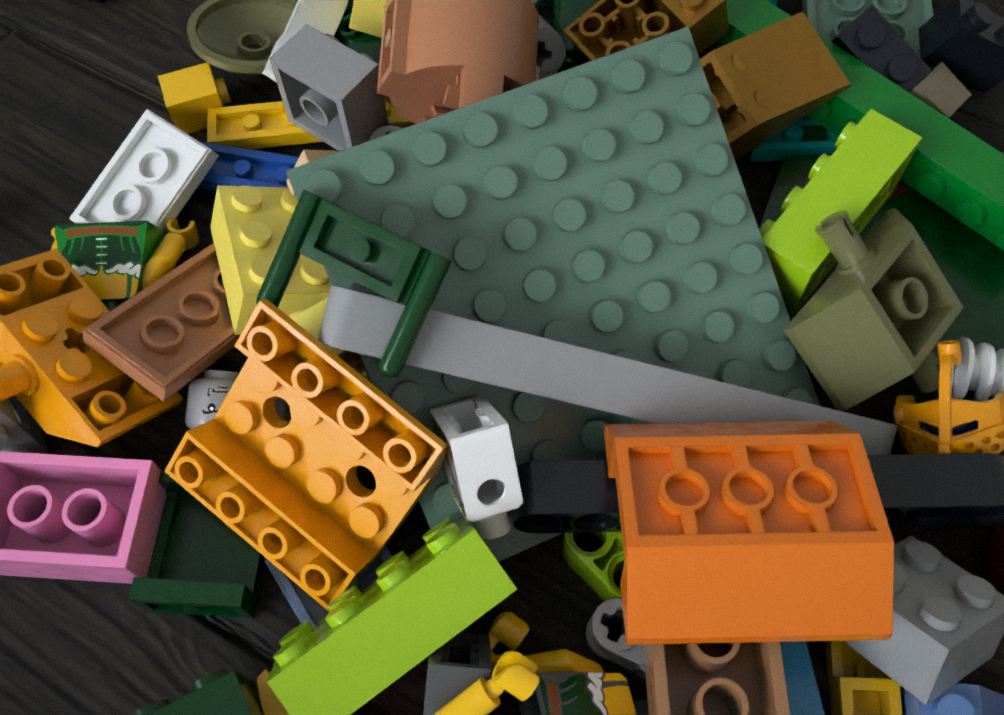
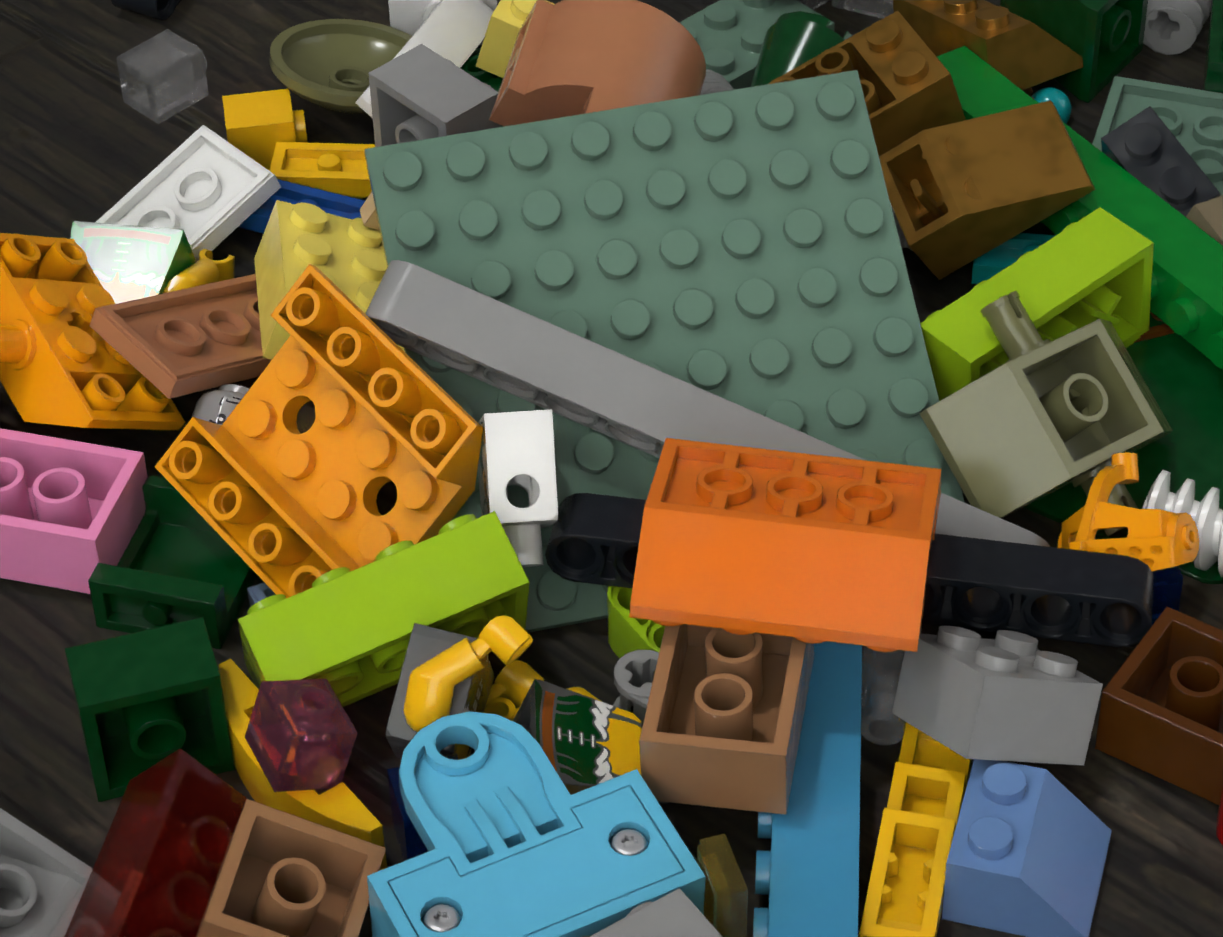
camera: 10 degrees right, 20 degrees down
dark green plate [256,189,452,378] -> none
none -> clear brick [116,29,209,124]

